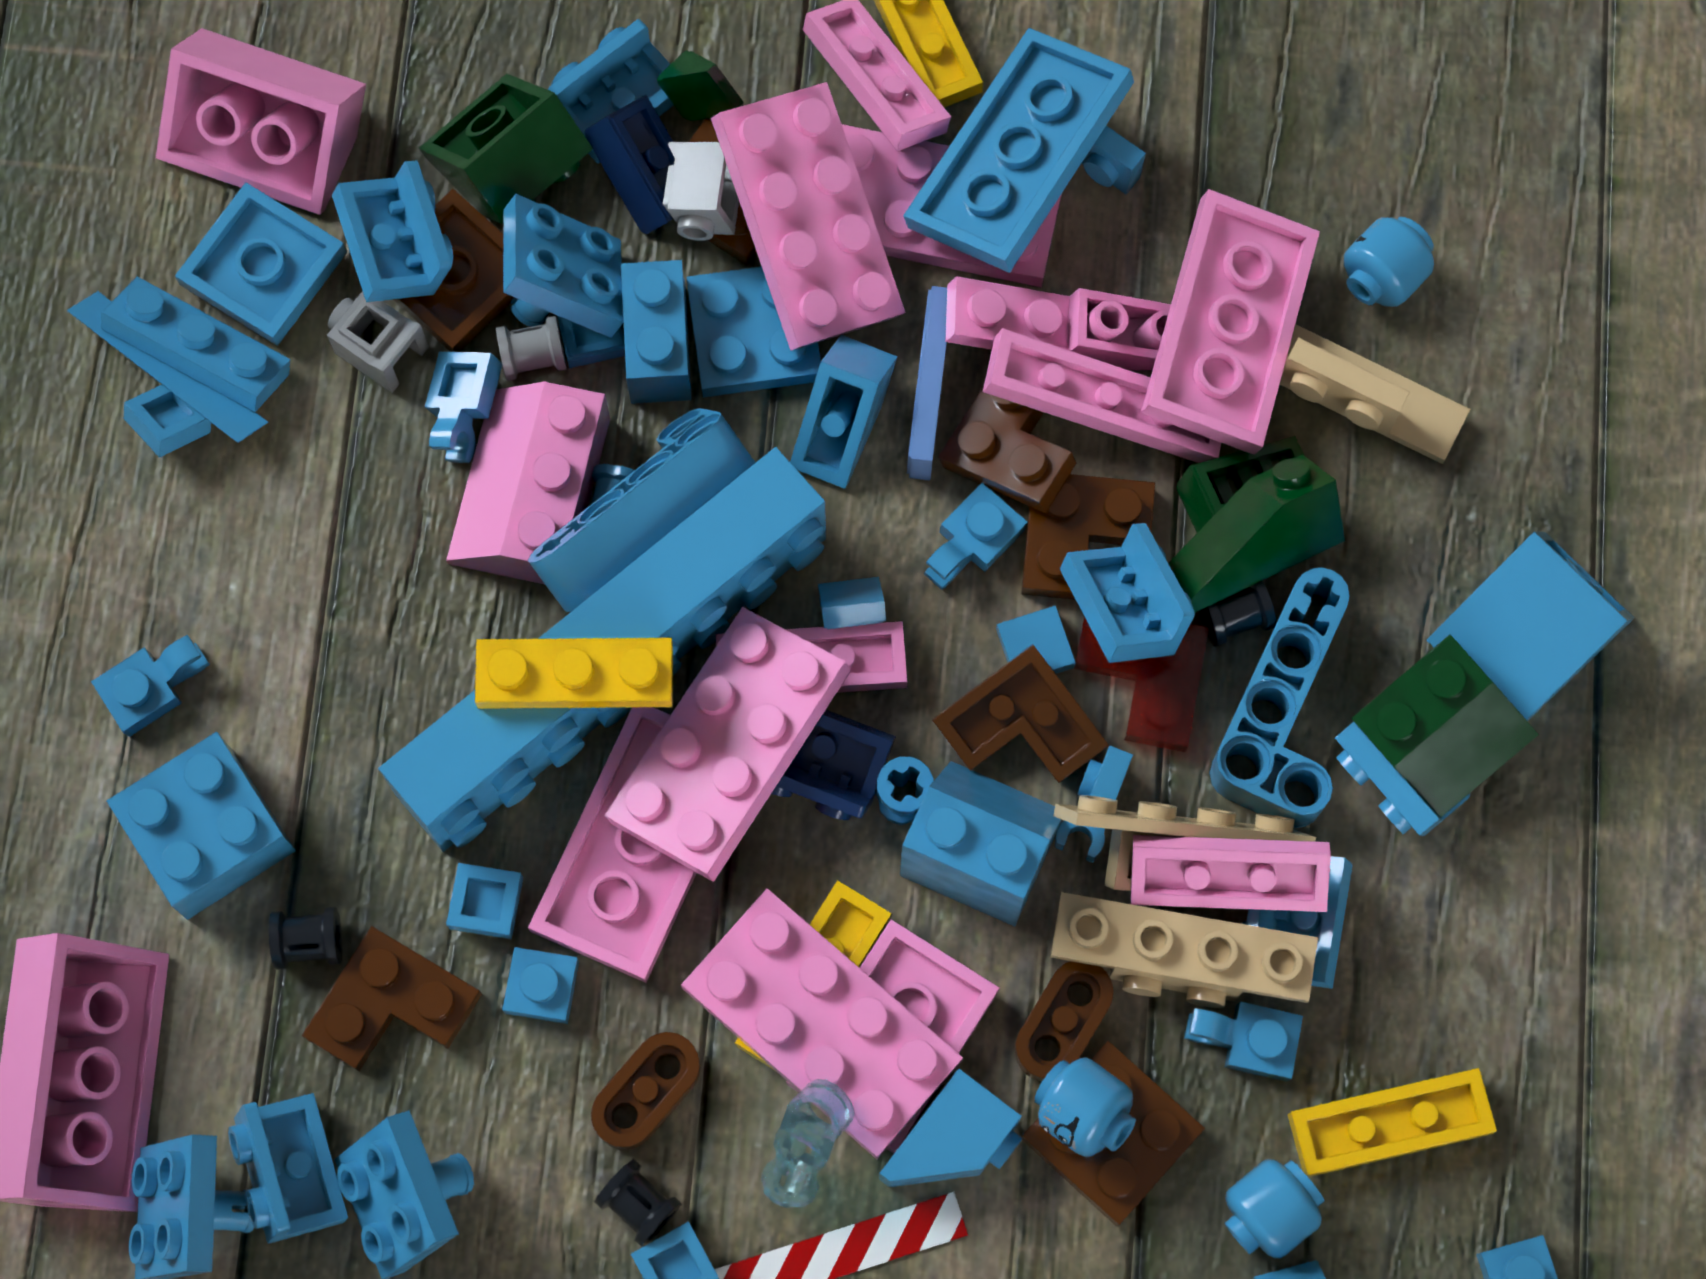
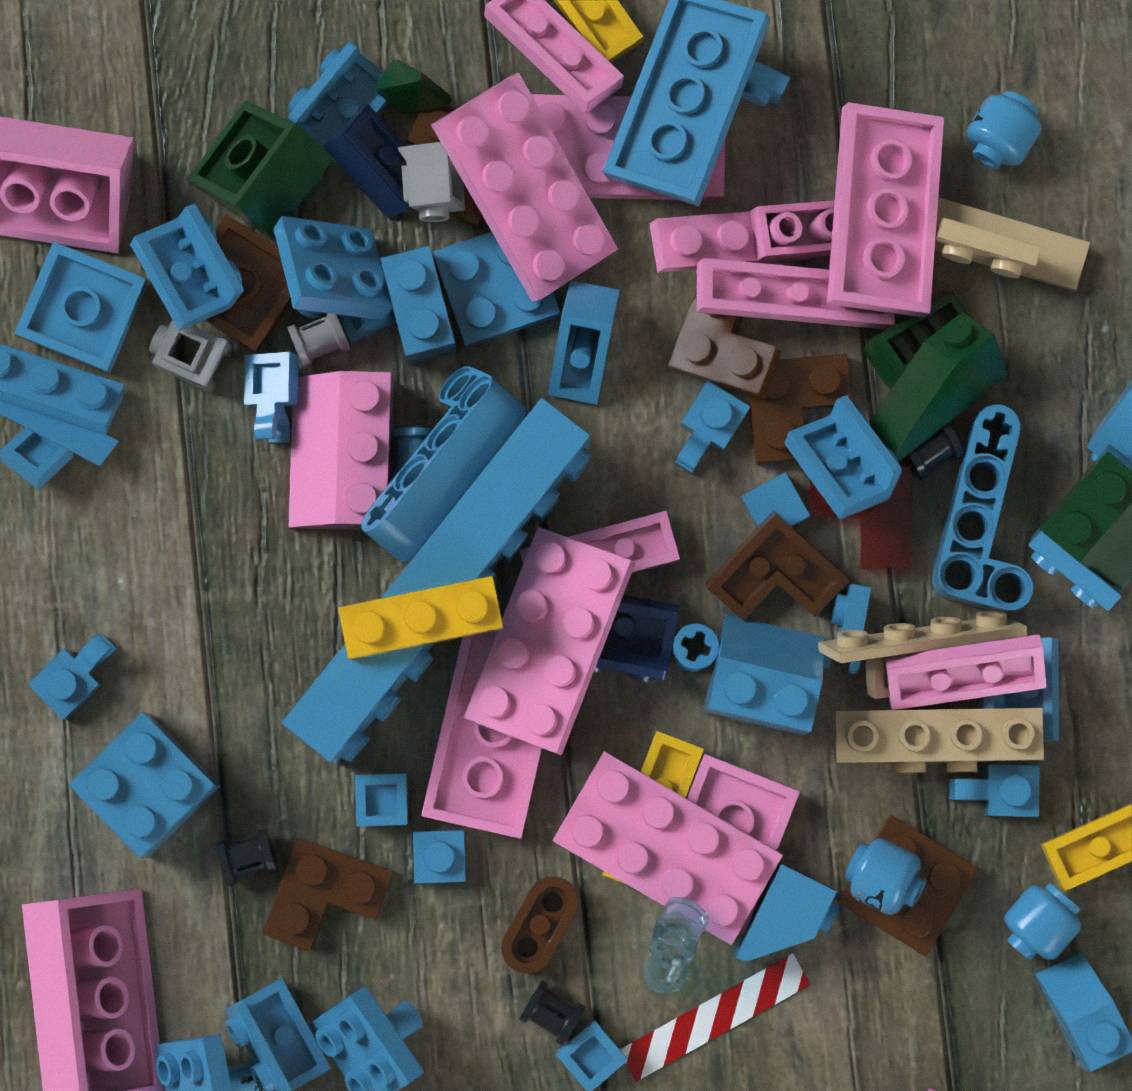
camera: 10 degrees left, 10 degrees up
dark azure tile [818,577,886,629] -> none
medium blue tile [907,286,947,480] -> none
reddish brown plate [1015,961,1113,1081] -> none

